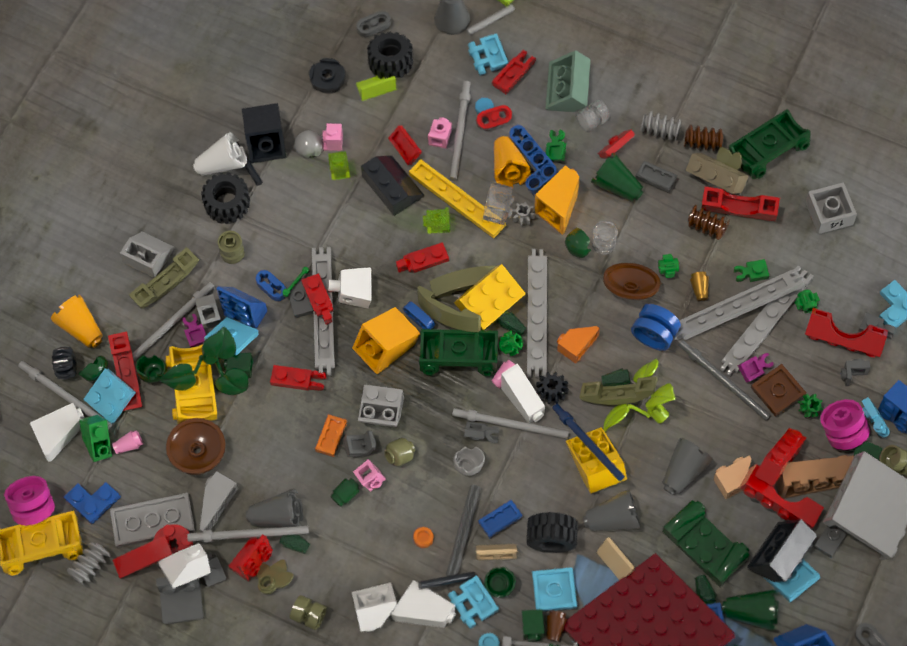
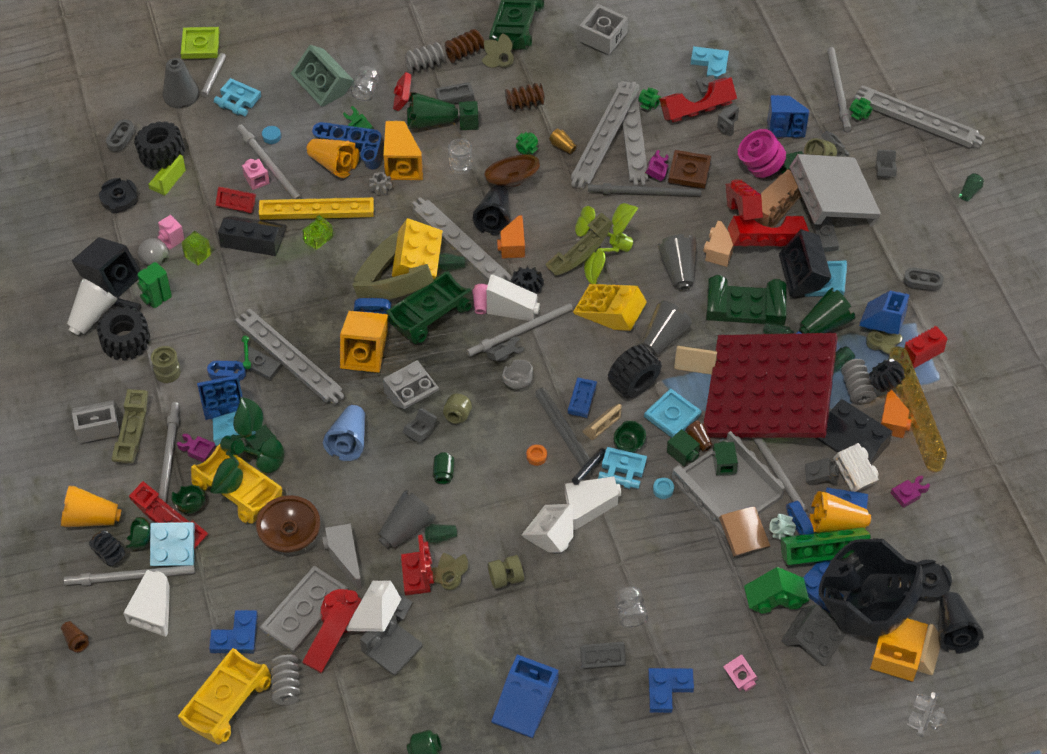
camera: 45 degrees left, 10 degrees down
dark pink wheel [4,476,55,526] -> none
green slope [79,415,112,462] -> none
bright pink cone [112,430,143,454] -> none
light grey bar [188,526,309,542] -> none
light grey brick [195,294,220,325] -> none
red hinge [270,365,327,391] -> none
red hinge [301,273,333,325] -> none
orange plate [315,414,347,457] -> none
white torso [328,268,371,308] -> none
bright pink brick [353,459,385,492] -> none
red hinge [396,242,449,273] -> none
red plate [476,105,512,130] -> none
clear brick [483,182,515,225] -> none
red hinge [492,50,536,94] -> none
green gear [499,331,523,356] -> none
dark blue bar [552,404,625,481] -> none
dark green hair [565,227,591,258] -> none
clear green cone [601,368,631,387] -> none
blue wheel [631,304,681,351] -> none
dark tan brick [685,153,749,194] -> none
red arch [701,187,780,222] -> none
green plate [734,259,769,282] -> none
green gear [798,394,823,418] -> none
medium azure plate [862,397,889,437] -> none
none -> green brick [137,262,172,308]
none -> medium blue cone [323,405,365,461]
none -> dark green brick [459,101,479,131]
none -> black cone [472,185,511,235]

